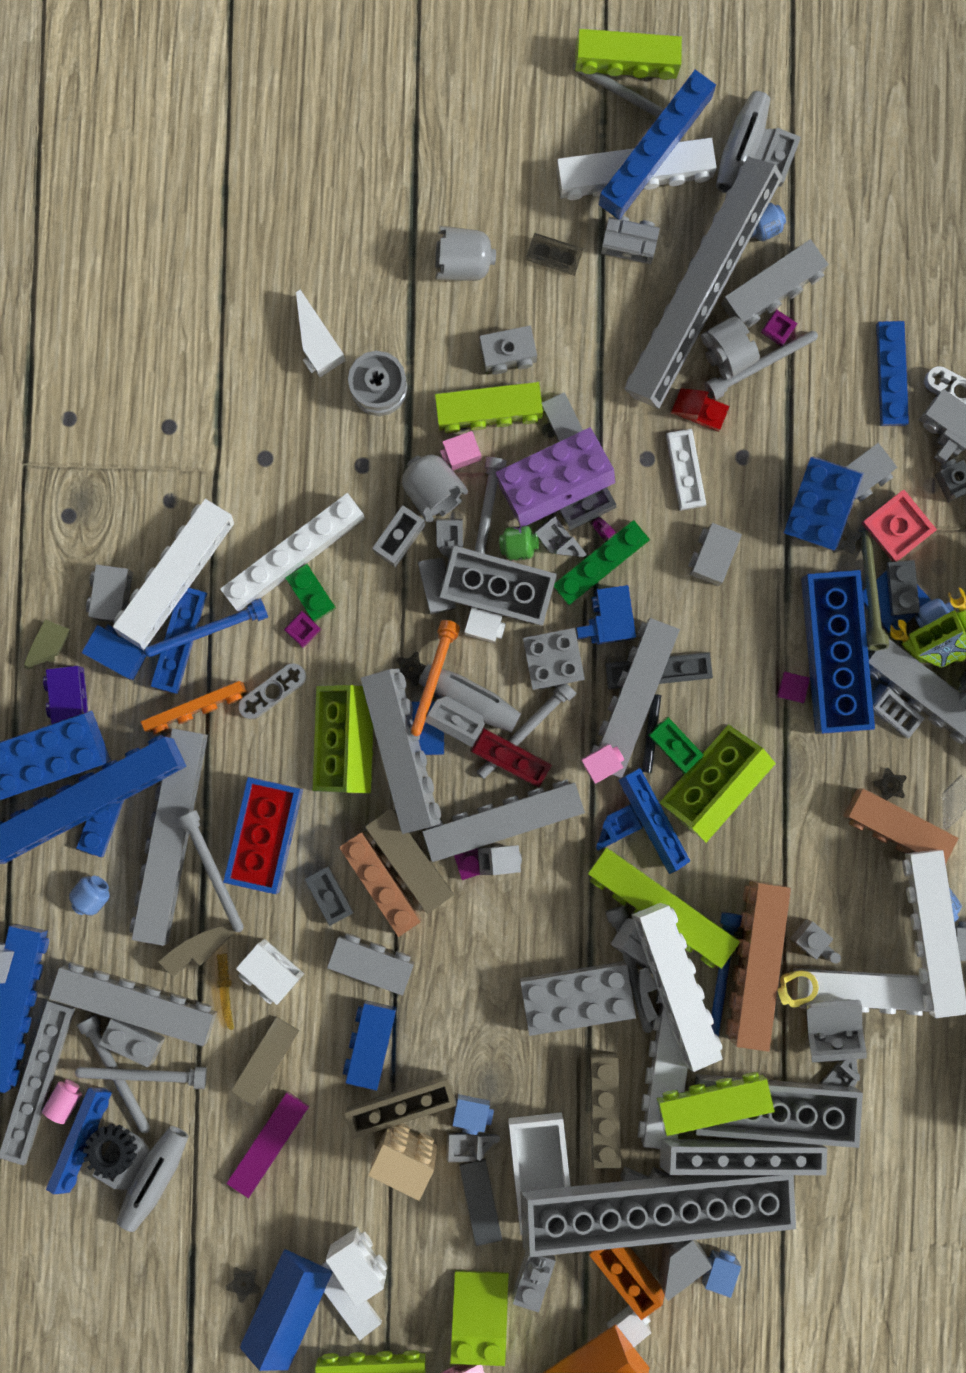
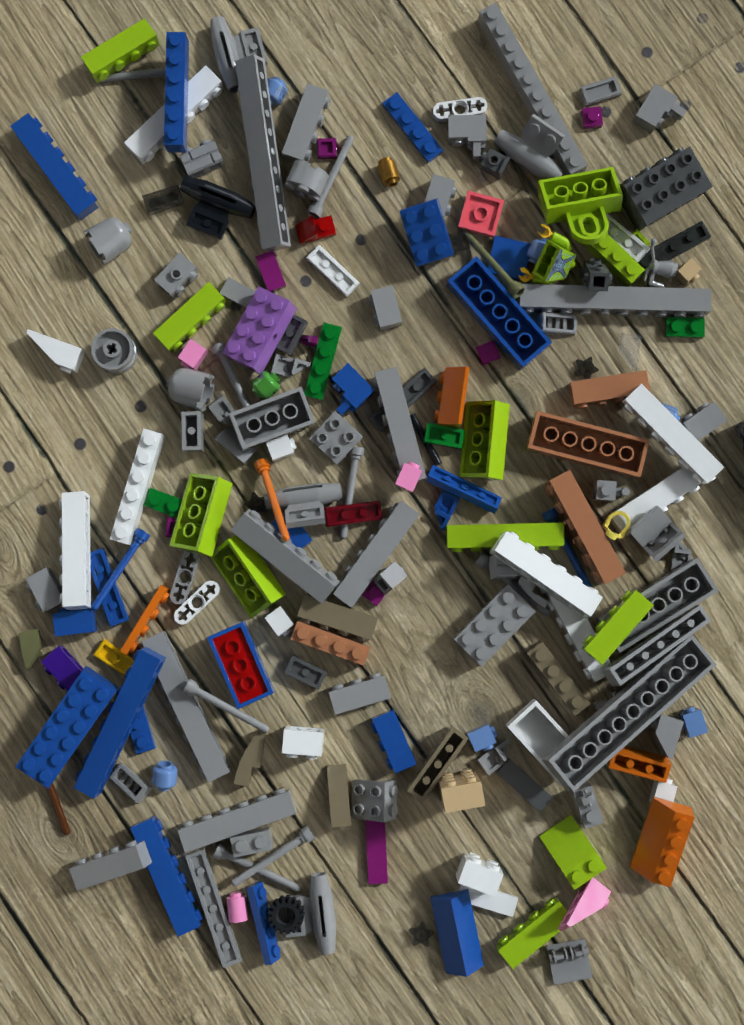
camera: 30 degrees left, 0 degrees up
clear yellow piece [217,953,234,1030] -> none
dark grey plate [886,560,920,616] -> none
none -> blue brick [10,113,99,221]
none -> yellow tile [93,639,134,676]
none -> light grey slope [109,762,153,803]
none -> lime slope [169,473,233,557]
none -> white beam [174,581,220,625]
none -> black plate [180,176,255,240]
none -> magenta tile [255,250,286,292]
none -> white brick [265,606,295,637]
none -> light grey bracket [351,779,398,822]
none -> pearl gold brick [377,157,400,187]
none -> orange slope [434,366,470,429]
none -> nougat brick [525,411,650,479]

